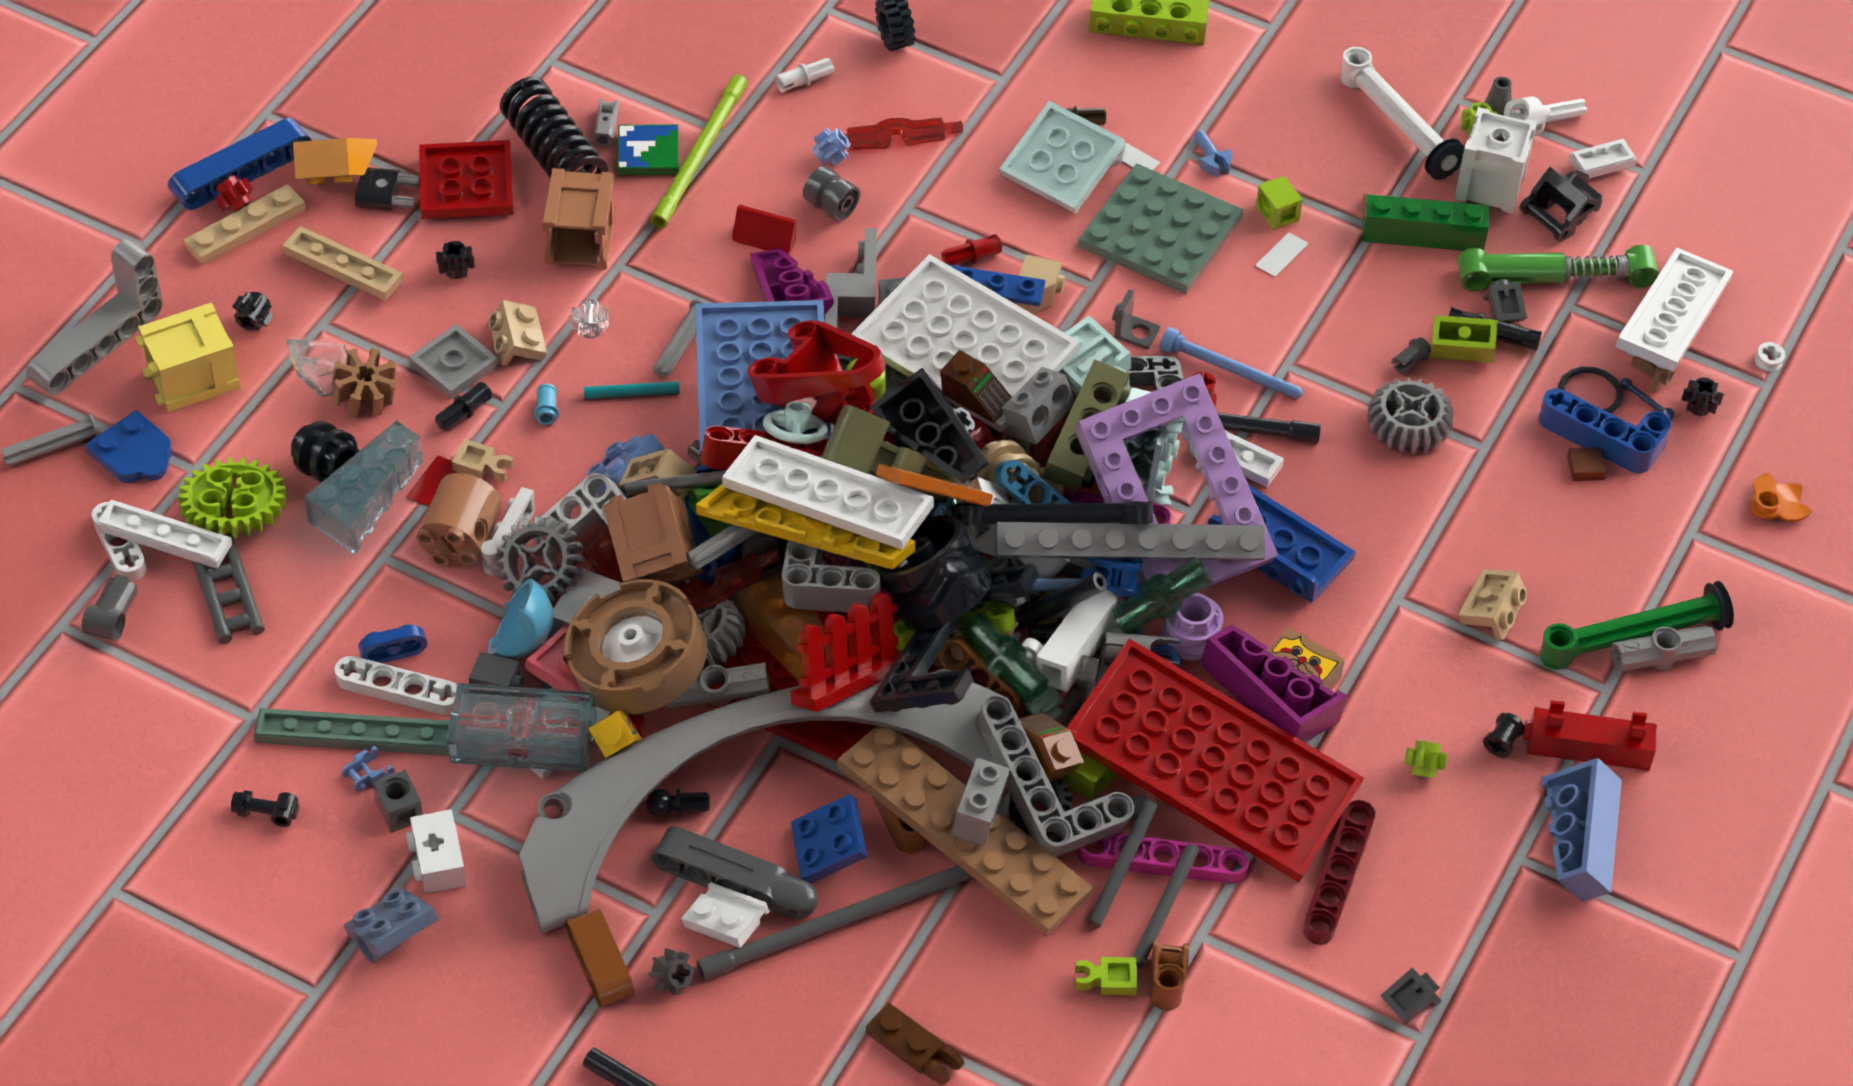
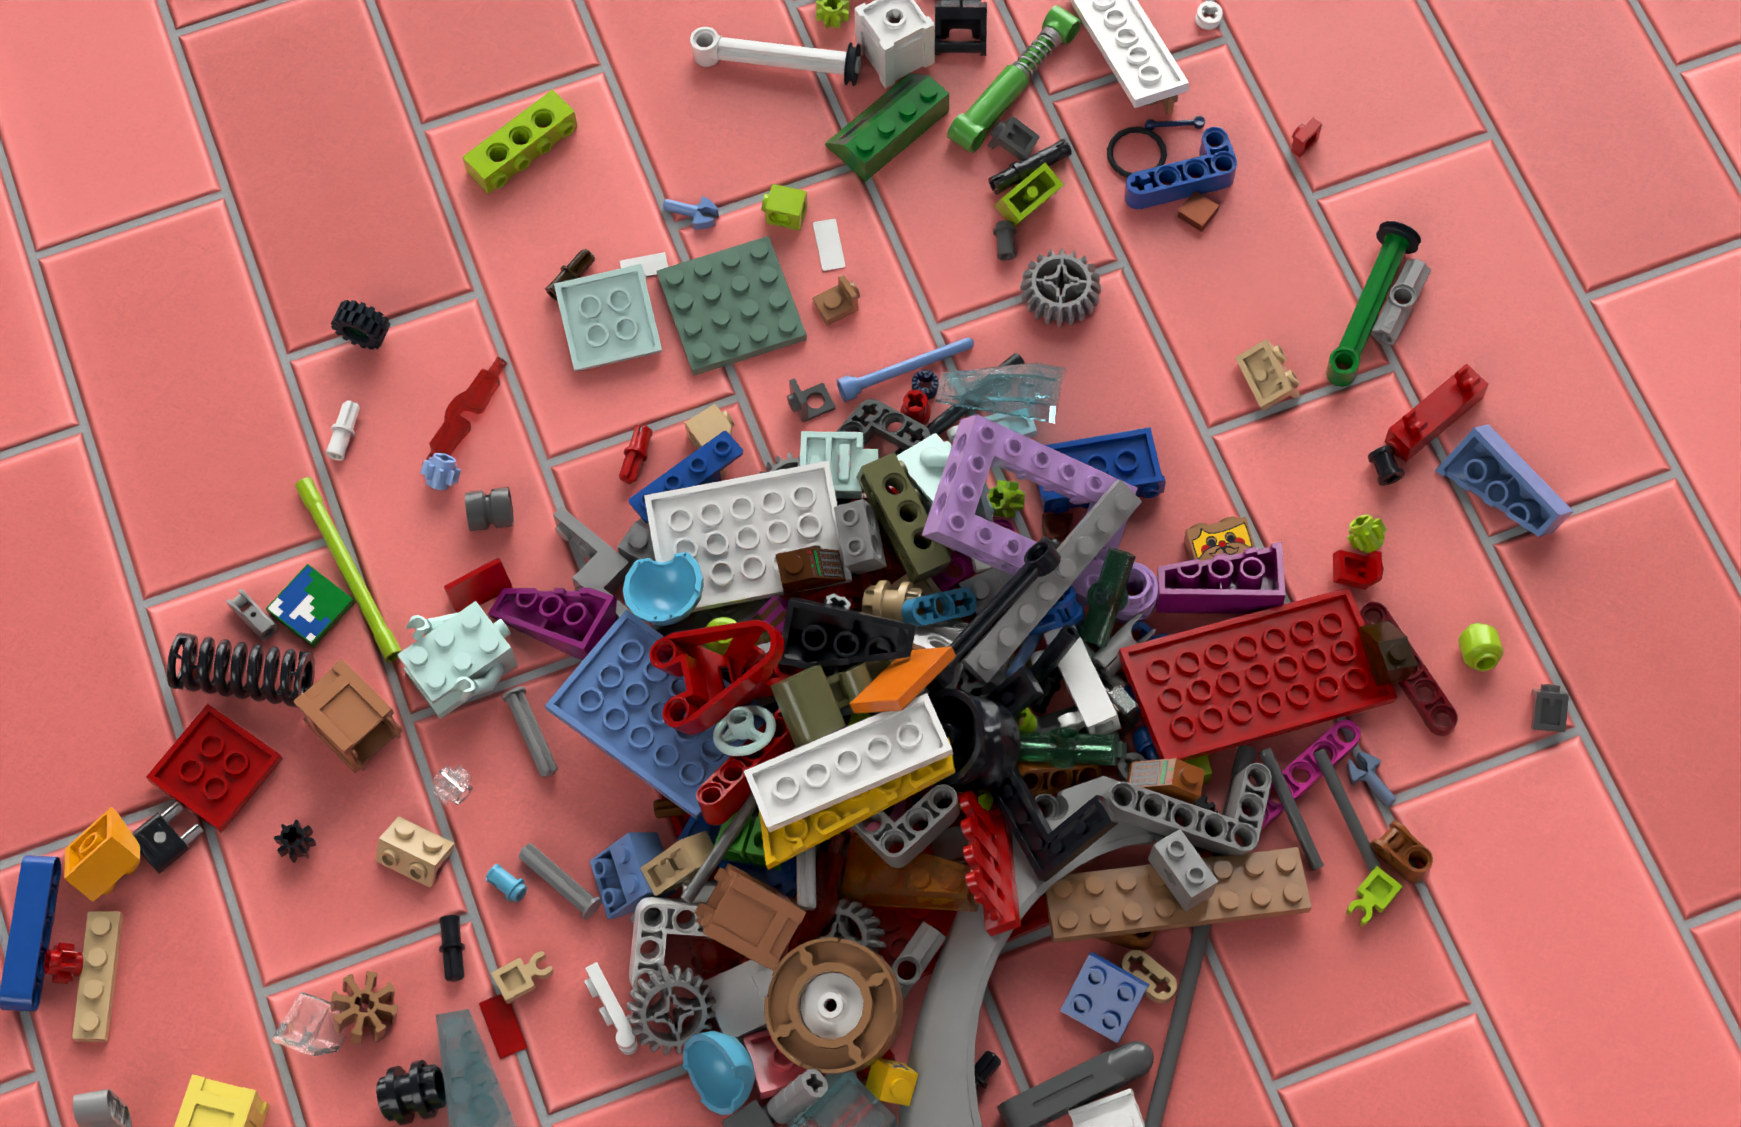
camera: 45 degrees left, 15 degrees up
black gear [232,292,273,330] -> none
tan plate [282,226,404,301] -> none
light grey tile [409,324,499,400] -> none
nougat cylinder [416,473,502,567] -> none
teal bar [584,381,680,399] -> none
reddish brown hinge [865,1002,965,1085] -> none
black gear [1681,377,1724,416] -> none
orange plate [1750,472,1812,522] -> none
none -> light aqua torso [397,601,518,719]
none -> light grey axle [519,843,602,919]
none -> medium azure cylinder [623,552,704,626]
none -> light grey axle [767,1069,828,1124]
none -> medium nougat bracket [812,274,860,326]
none -> dark blue bush [912,370,939,400]
none -> clear light blue wedge [935,362,1066,423]
none -> lime gear [988,480,1026,518]
none -> tan beam [1121,950,1177,1004]
none -> red plate [1291,117,1322,158]
none -> red bracket [1333,550,1384,590]
none -> sand blue bar [1347,752,1396,806]
none -> dark brown slope [1358,621,1417,686]
none -> lime head [1458,623,1504,671]

